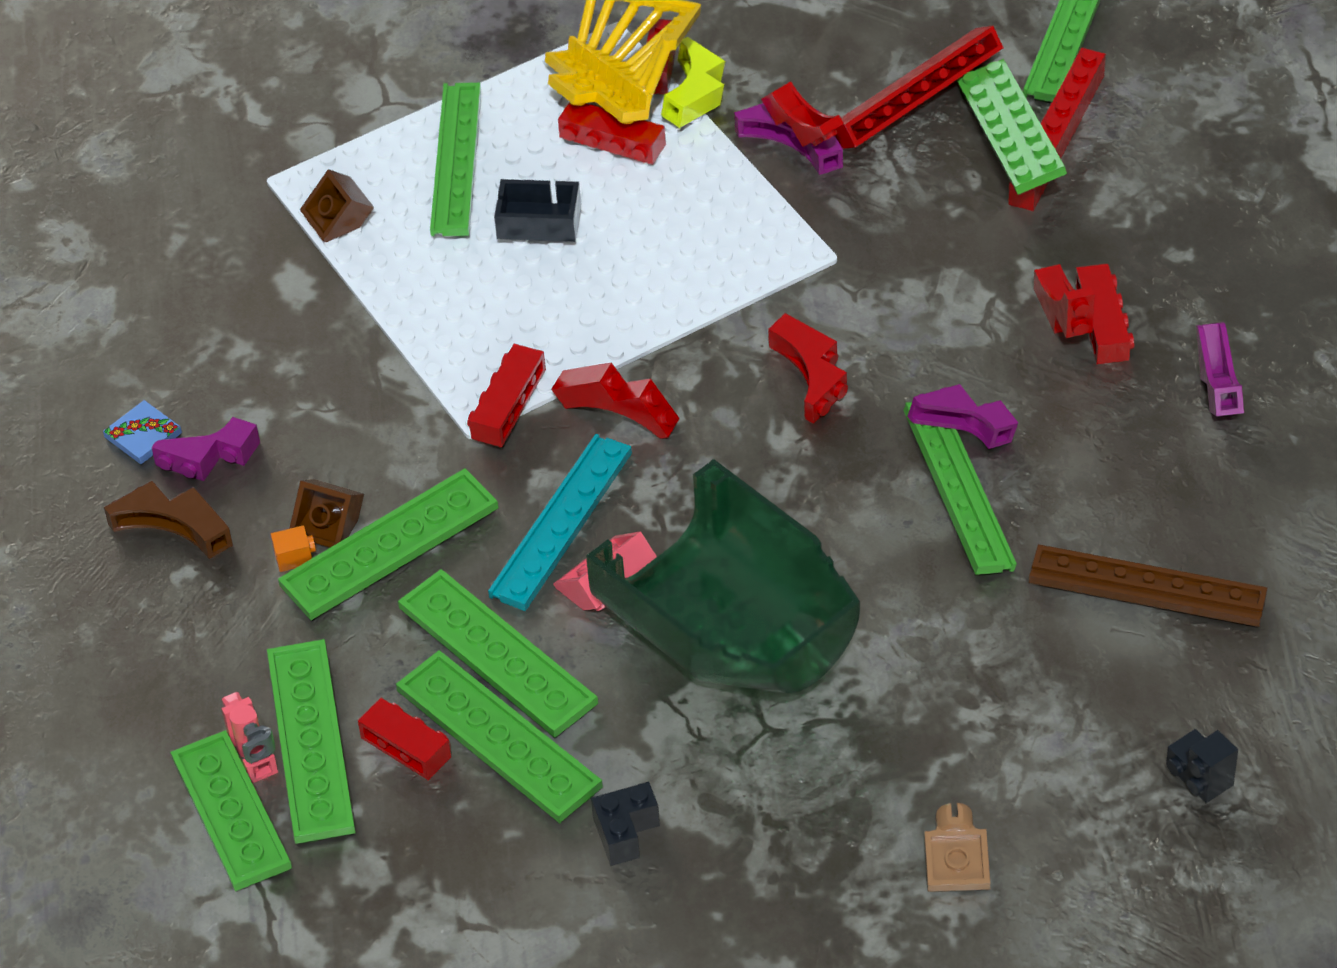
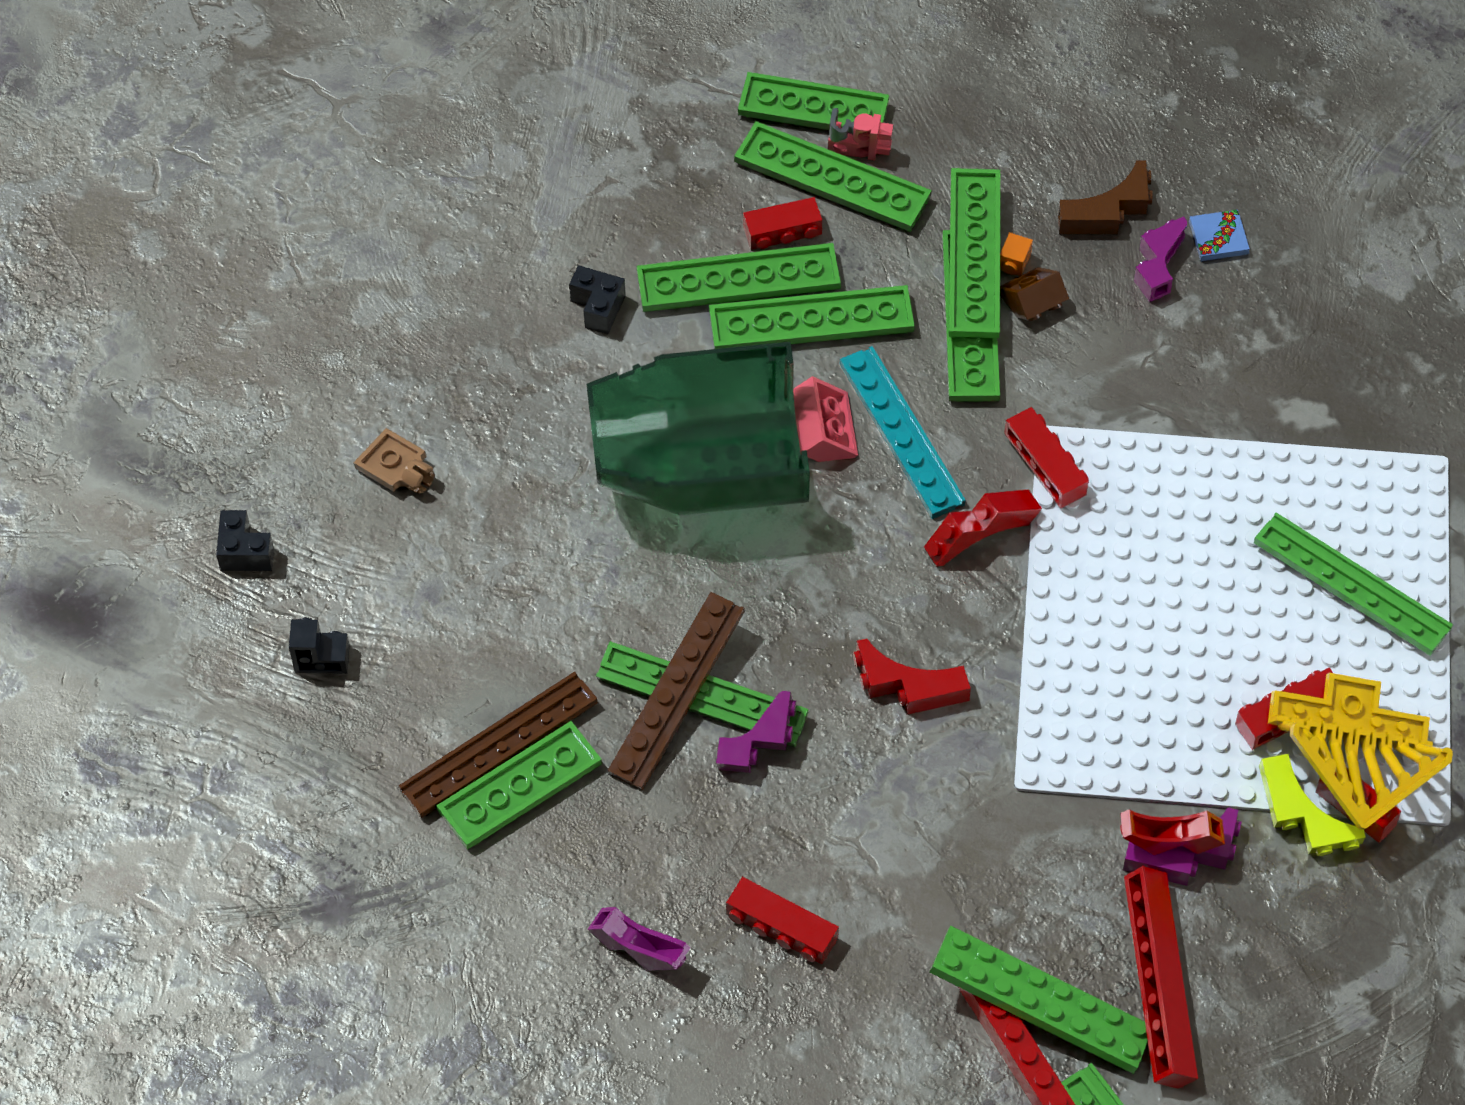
camera: 125 degrees right, 10 degrees up
reddish brown slope [300,169,374,242] -> none
black piece [494,179,581,242] -> none
red arch [1033,264,1095,338] -> none
none -> black brick [216,510,274,571]
none -> bright green plate [437,721,602,850]
none -> reddish brown plate [607,592,745,791]
none -> bright green plate [949,168,1000,338]

